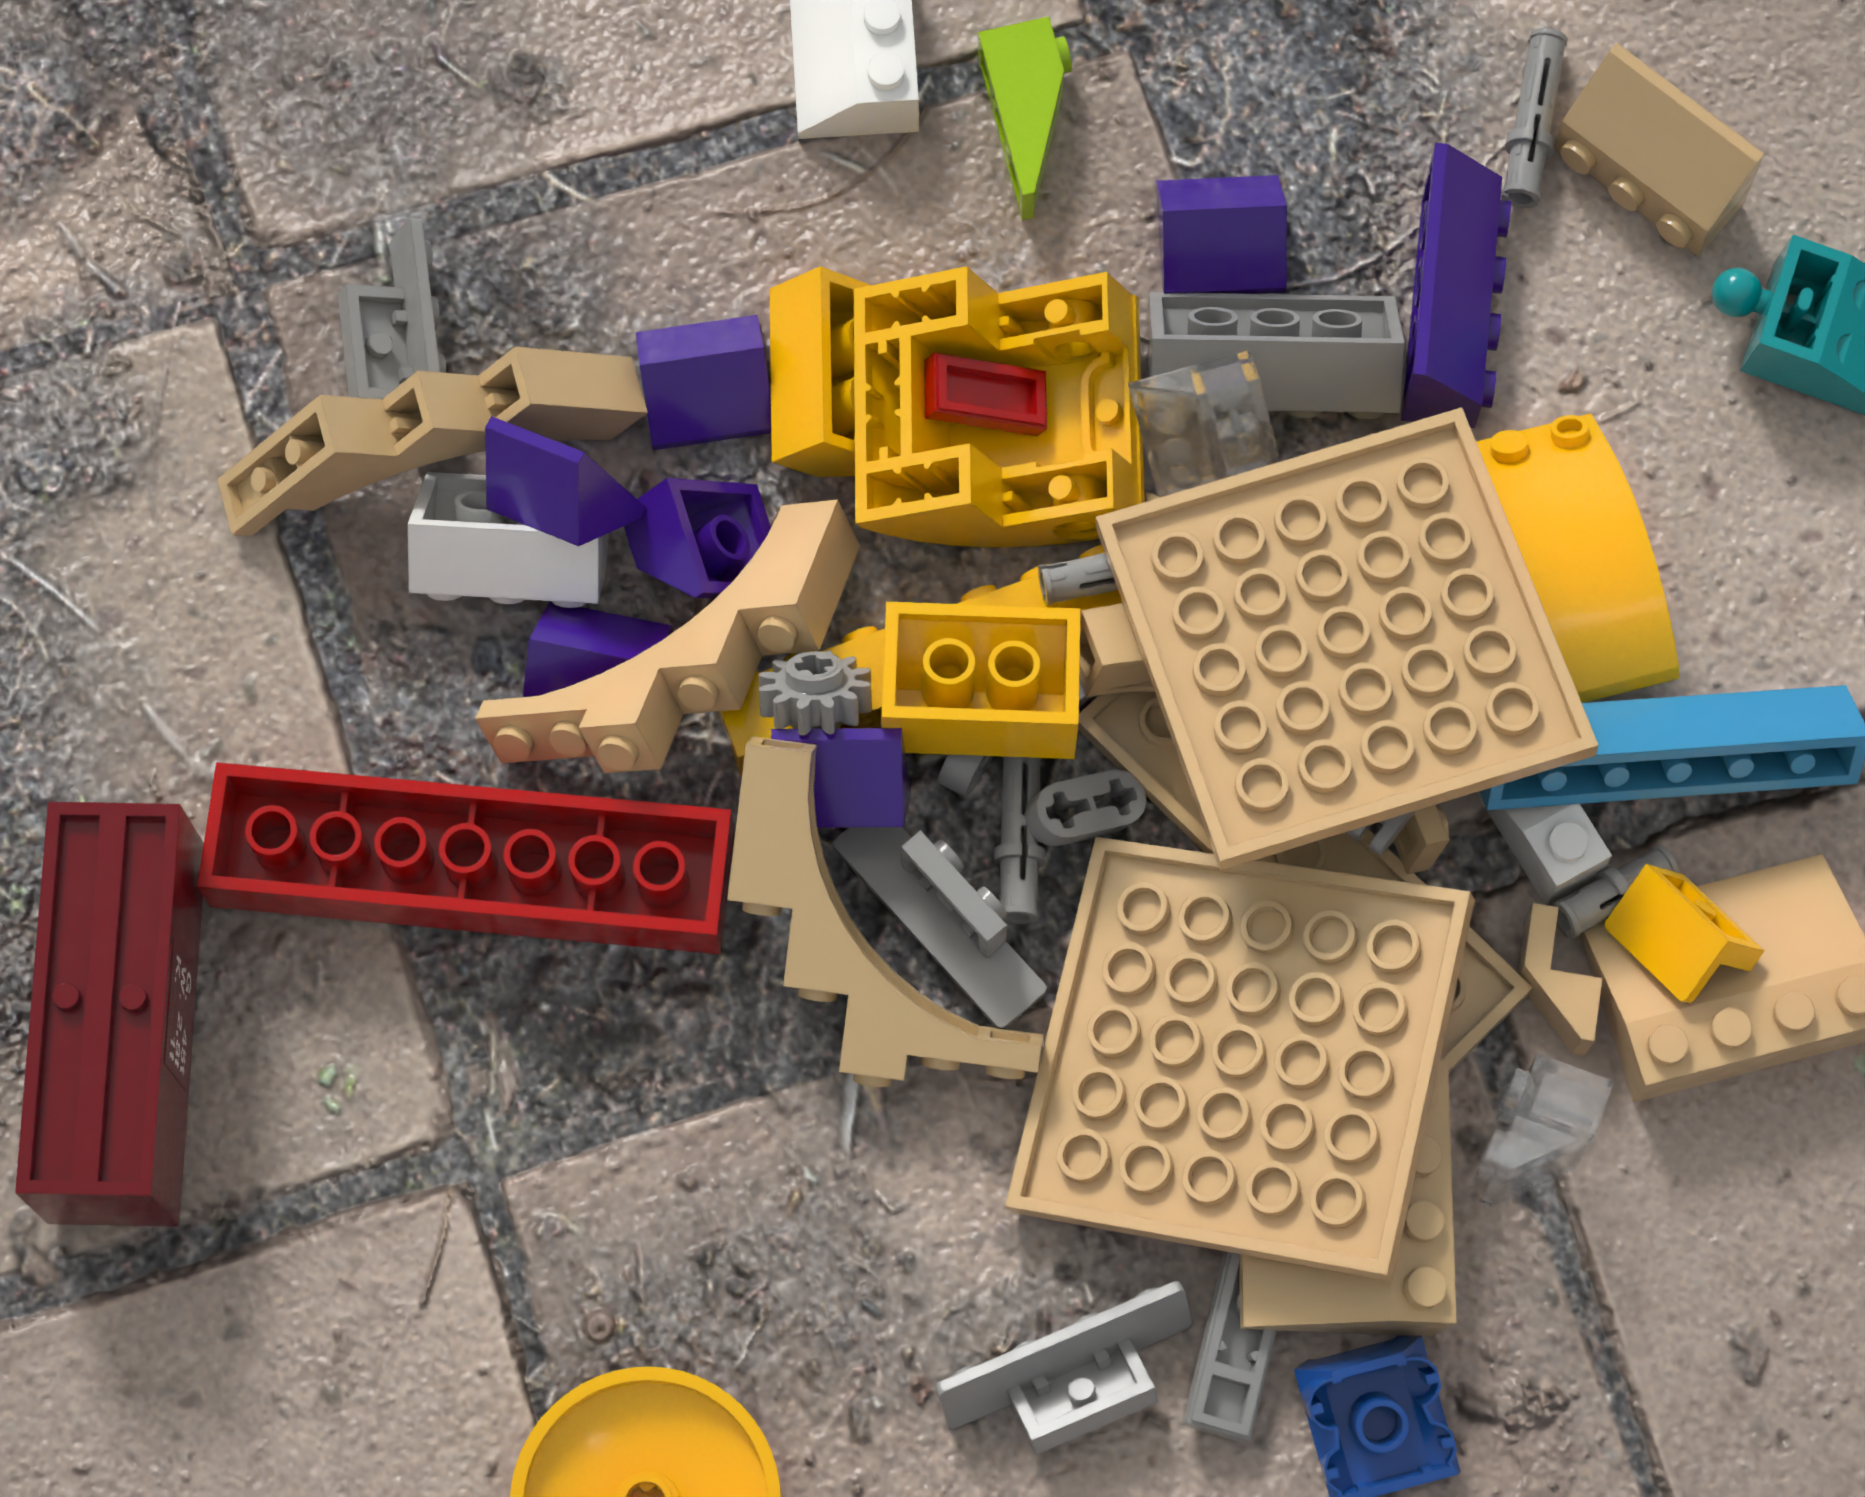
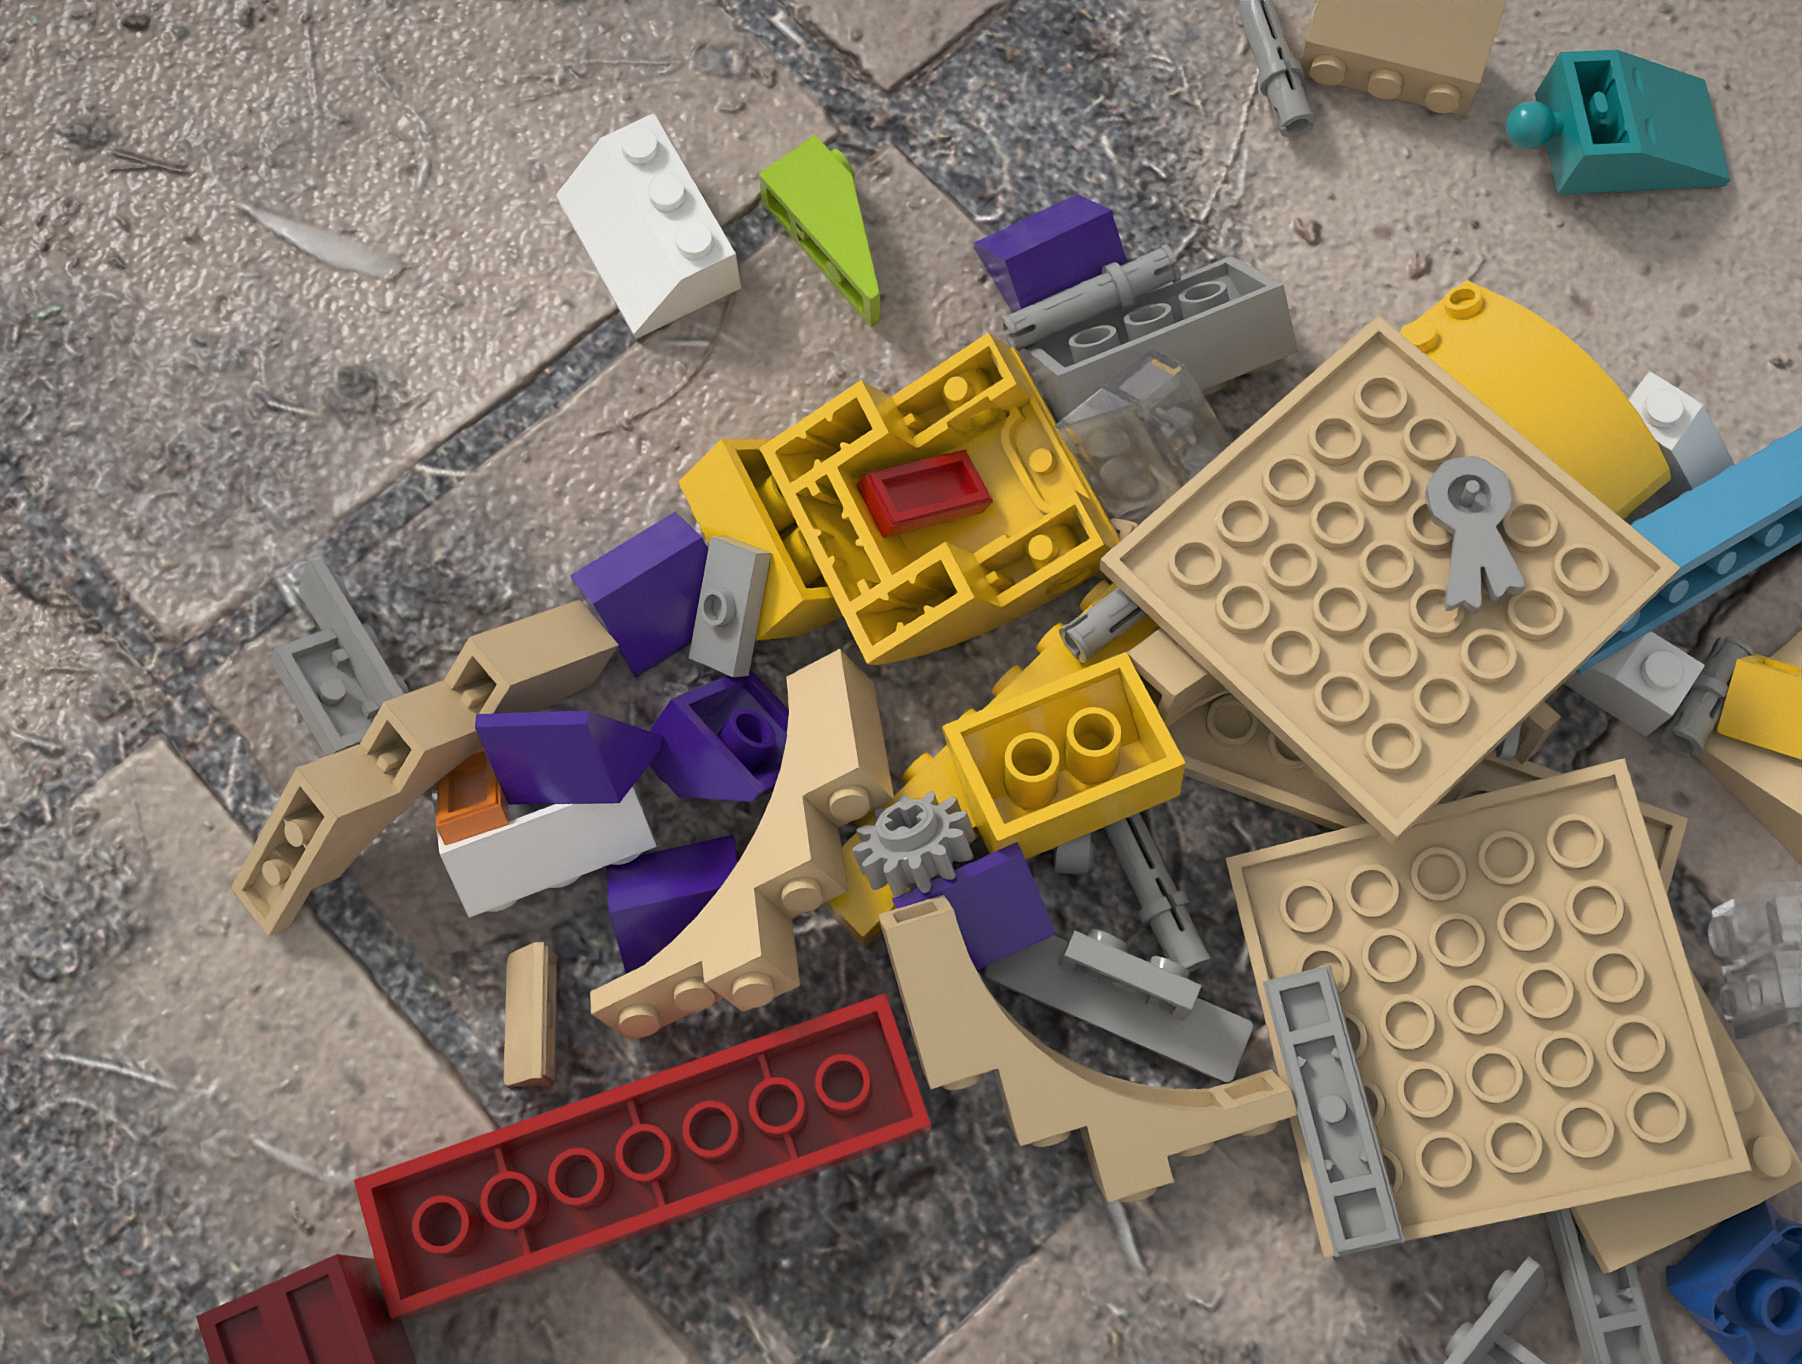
camera: 25 degrees left, 0 degrees up
light grey beam [1025,770,1146,846] -> none
dark purple slope [1401,142,1511,429] -> none
tan slope [1517,903,1603,1056] -> none
none -> orange tile [436,747,509,845]
none -> tan slope [504,942,558,1087]
none -> light grey plate [689,536,771,677]
none -> light grey pin [1000,244,1181,352]
none -> light grey plate [1263,965,1407,1257]
none -> light grey piece [1425,456,1525,613]
none -> white slope [1628,371,1735,499]

